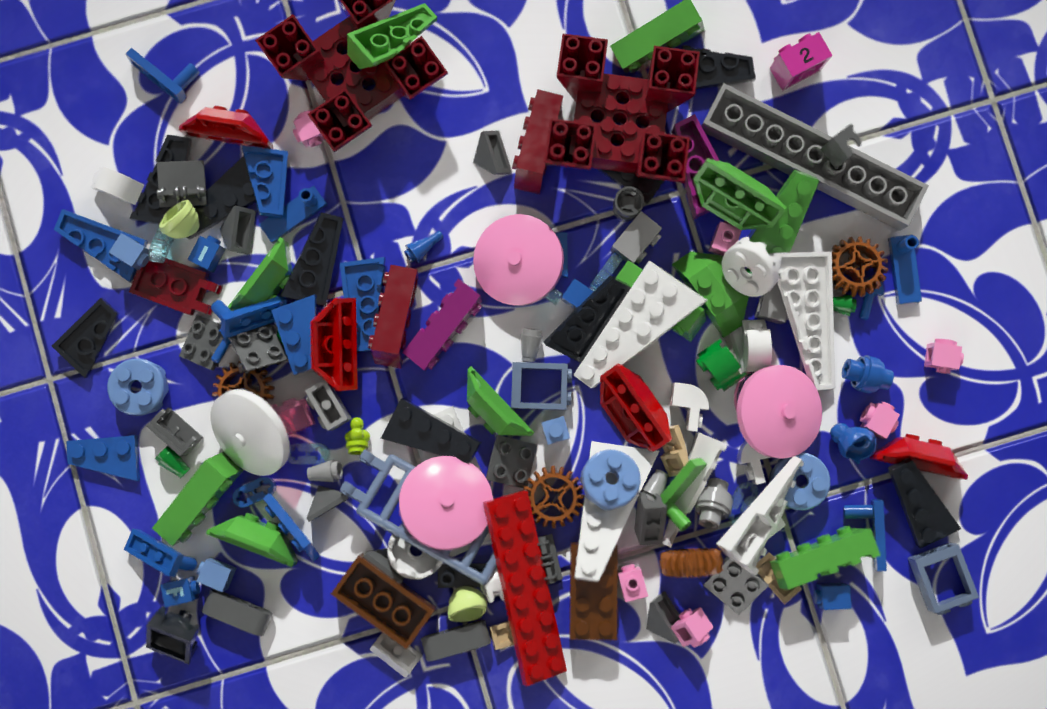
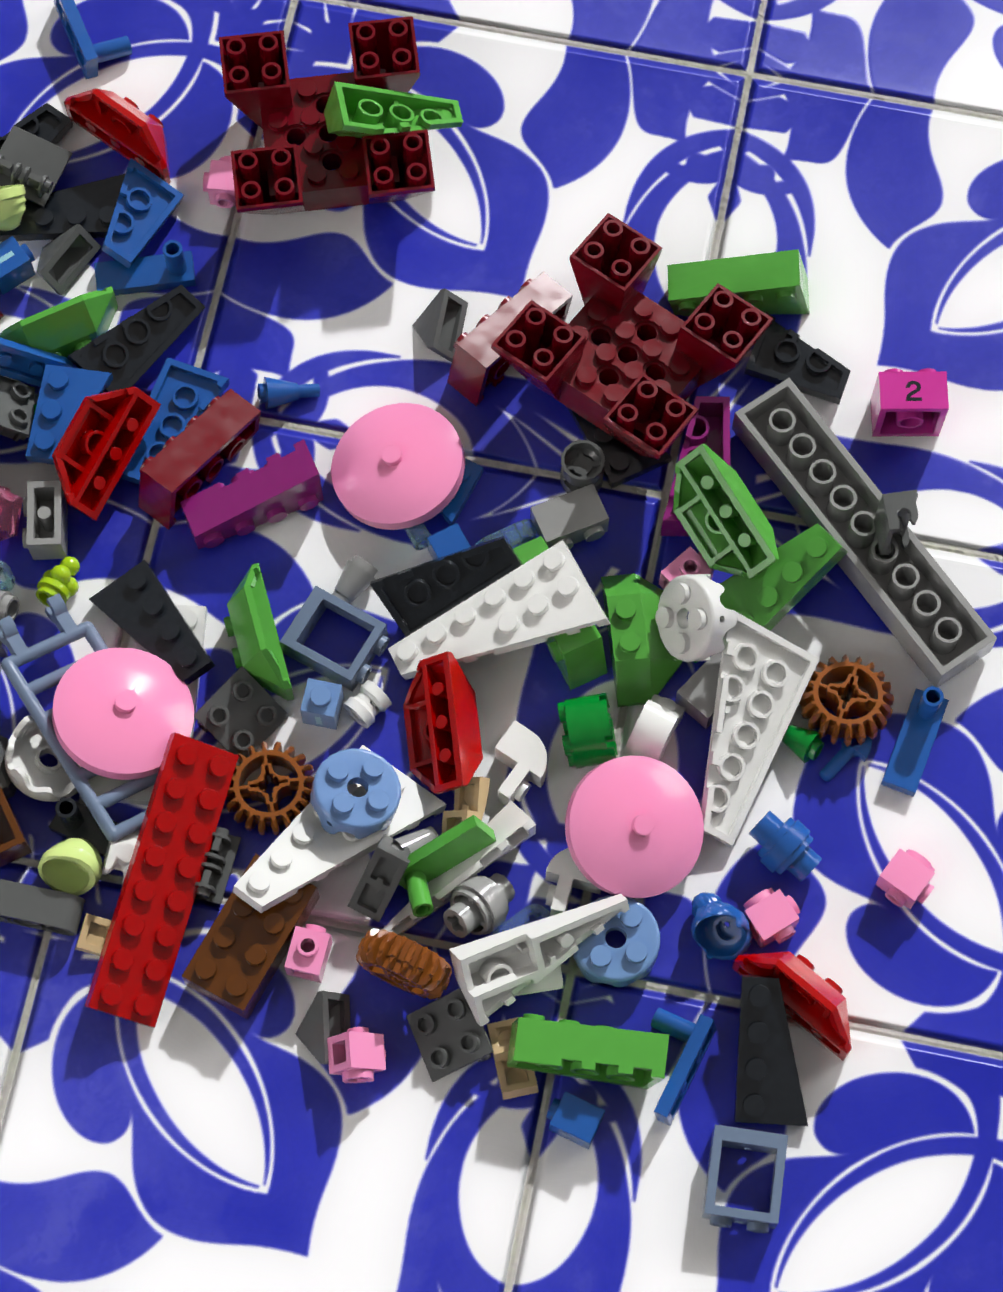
camera: 25 degrees right, 15 degrees down
none -> white wheel [343,680,392,729]

